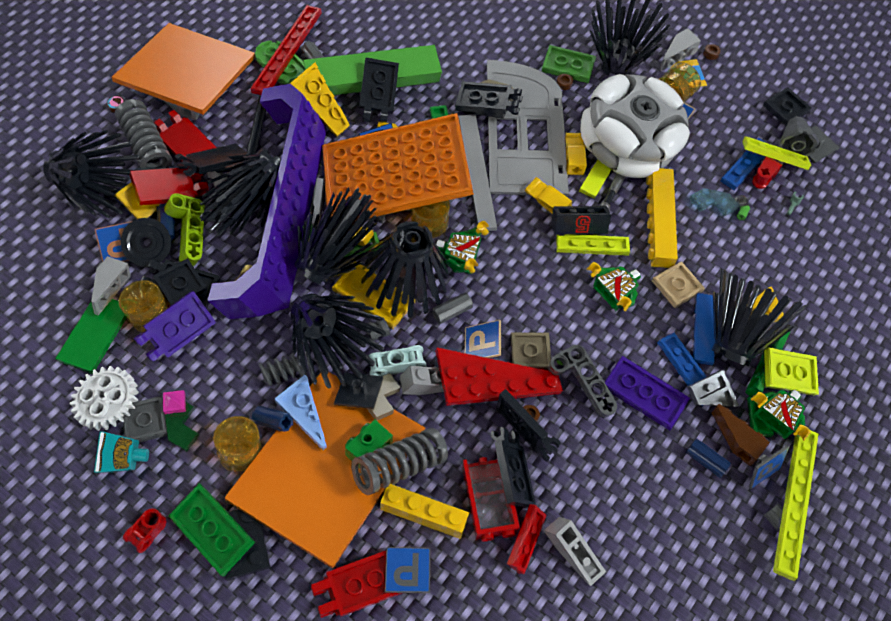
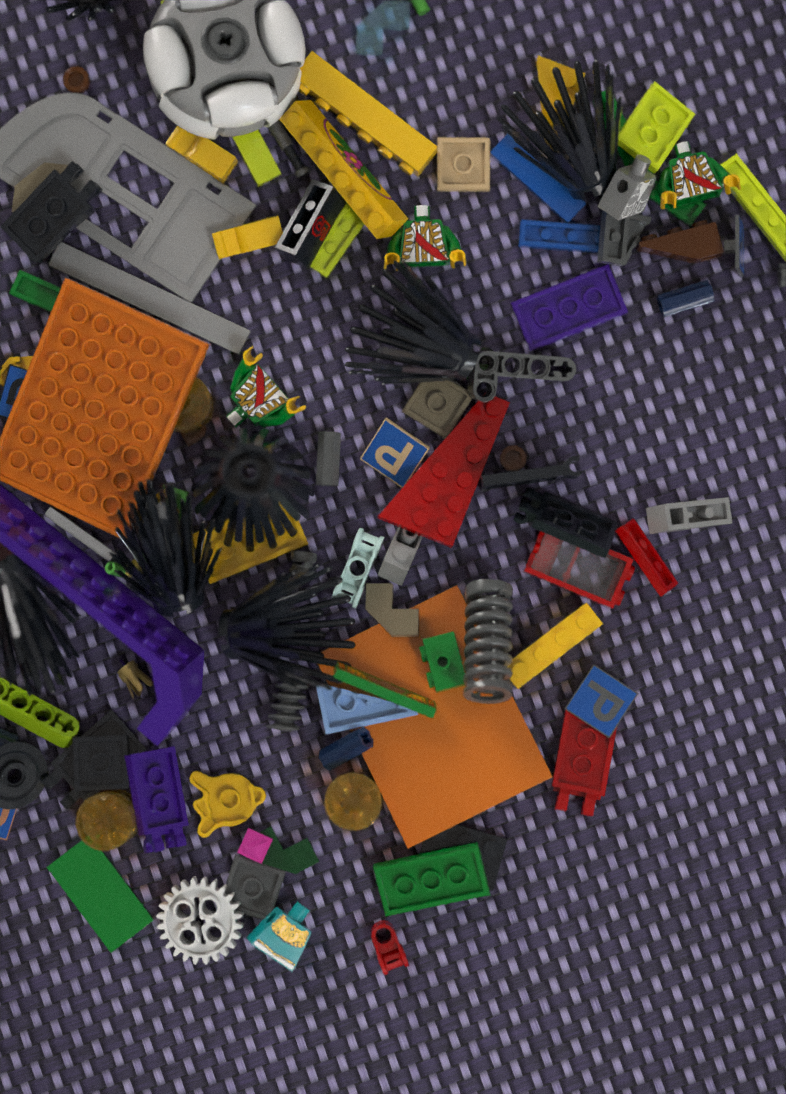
camera: 55 degrees left, 25 degrees up
light grey slope [91,256,131,315] -> none
black piece [334,373,383,409] -> none
bright green tile [541,45,596,83] -> none
none -> yellow tile [189,770,266,838]
none -> yellow brick [279,100,408,239]
none -> green tile [333,661,437,718]
none -> black plant [344,260,481,385]
none -> light grey torso [597,155,656,220]

